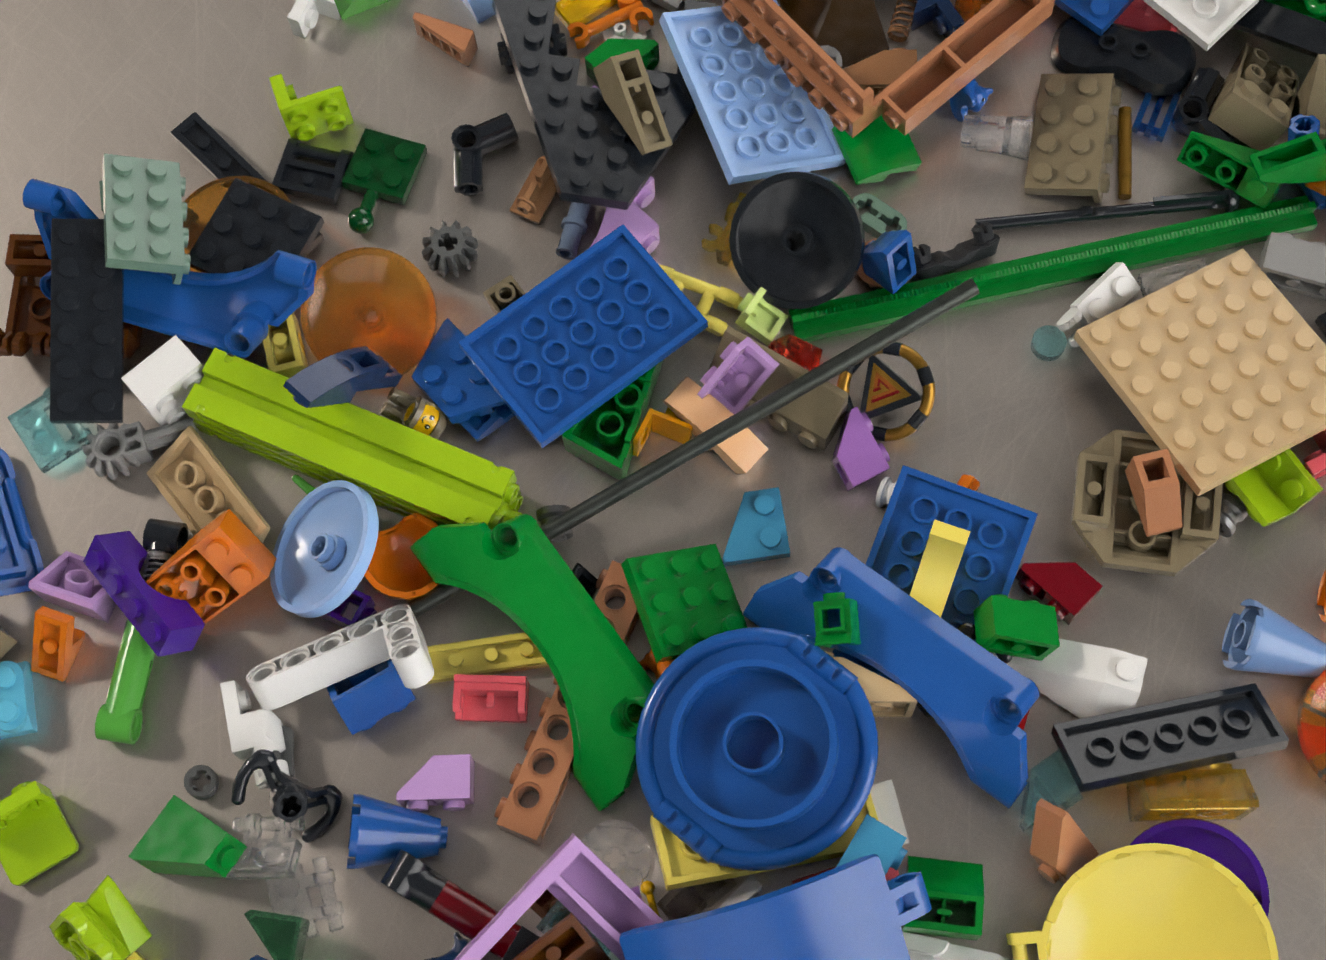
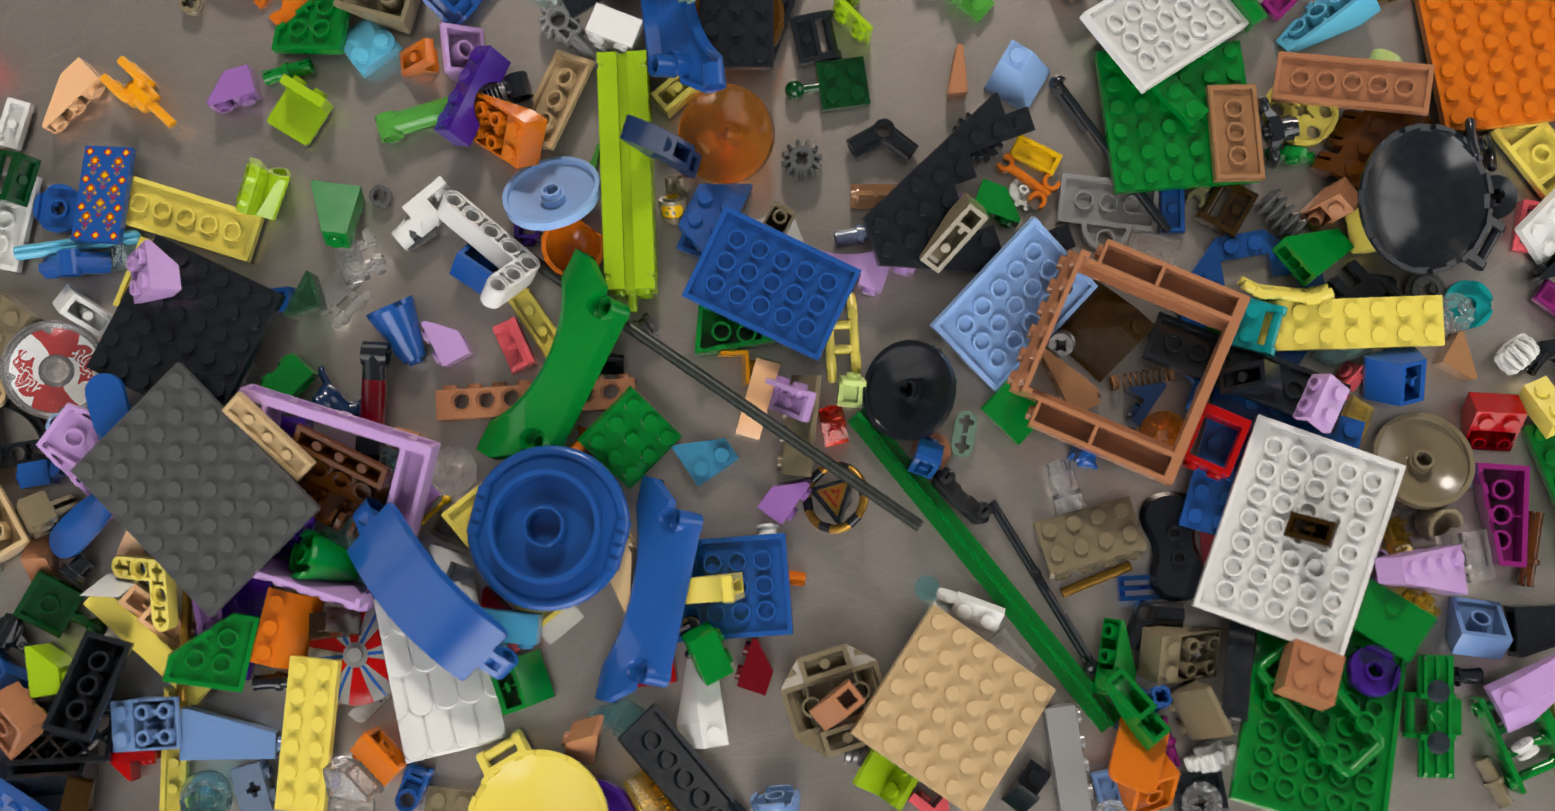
camera: 60 degrees right, 15 degrees up
black piece [231,749,343,843] -> none
clear yellow plate [701,192,746,267] -> none
green window [813,592,861,648] -> none

